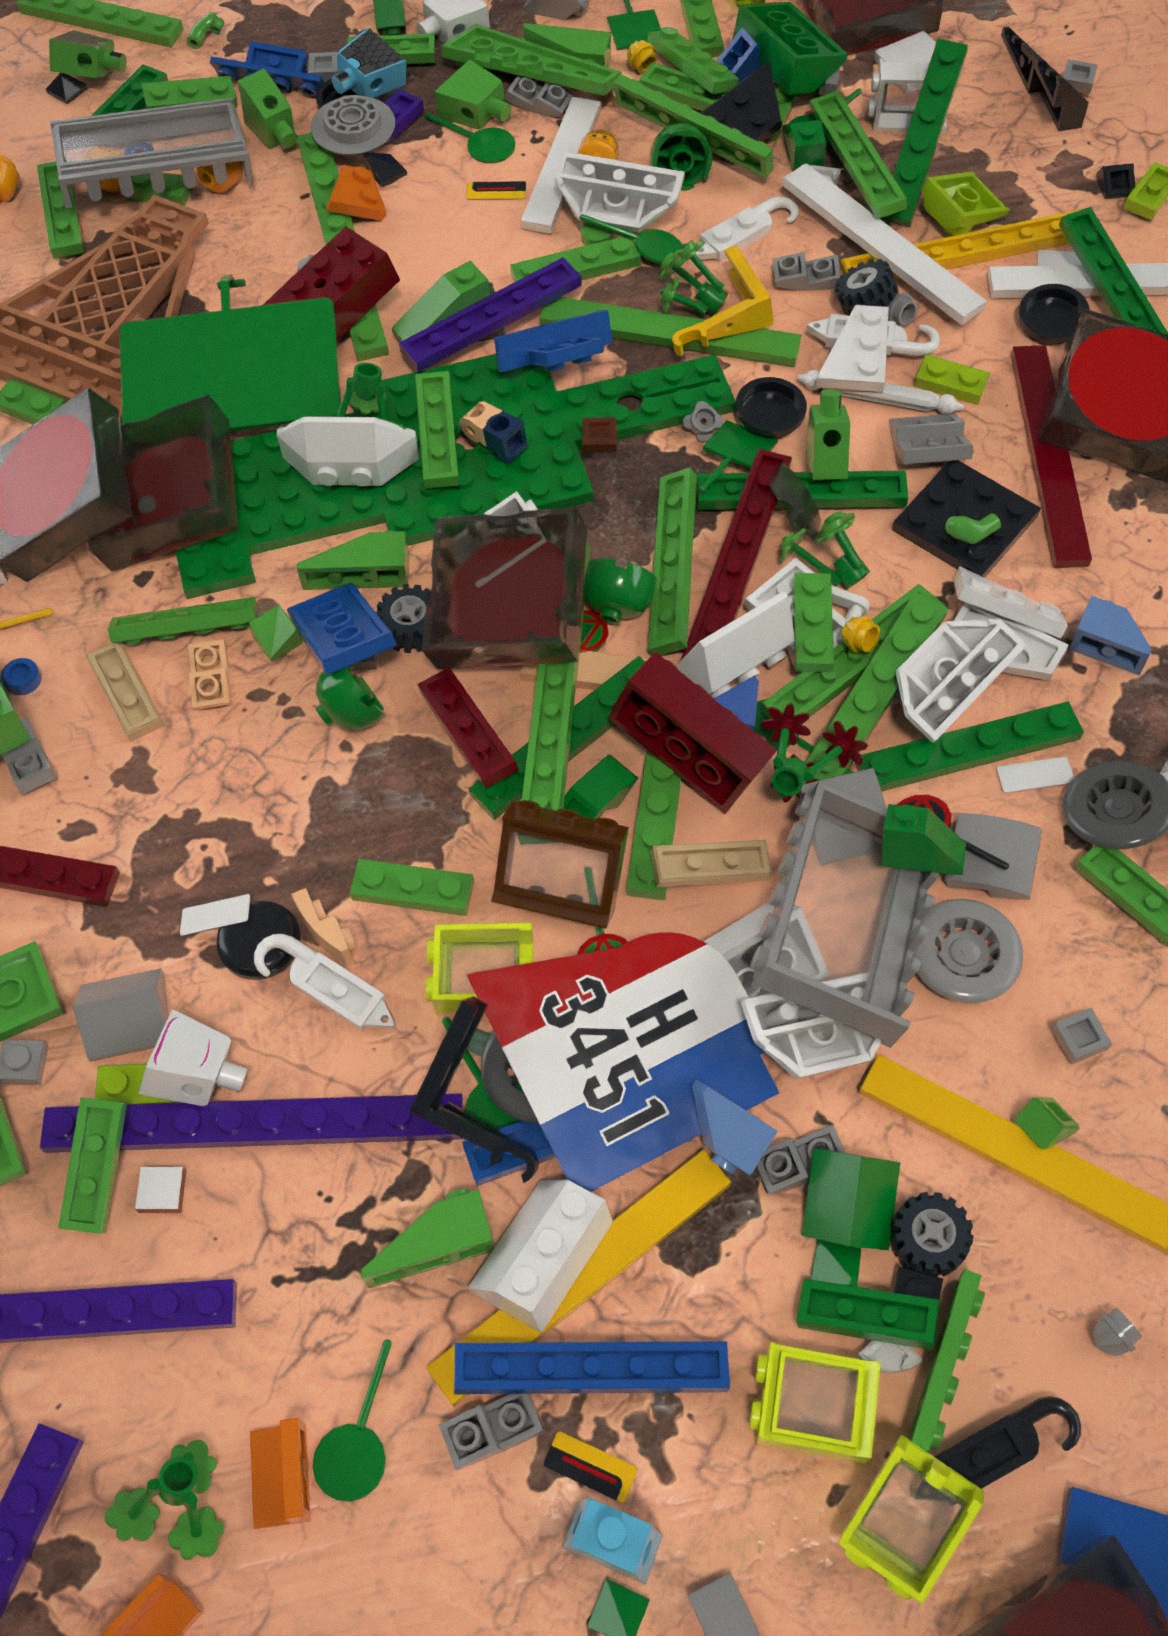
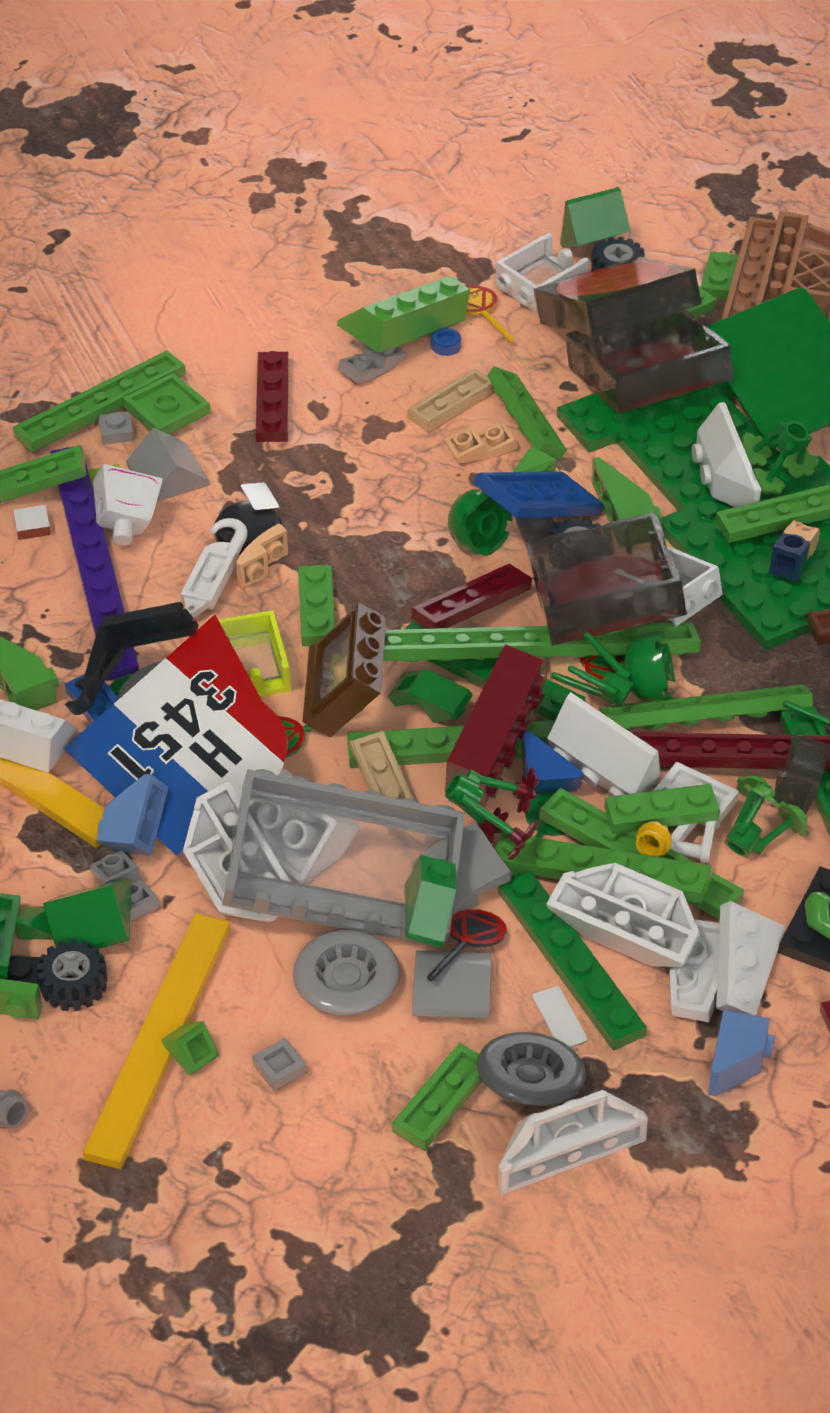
camera: 75 degrees right, 15 degrees down
none -> green plant [551,632,635,706]

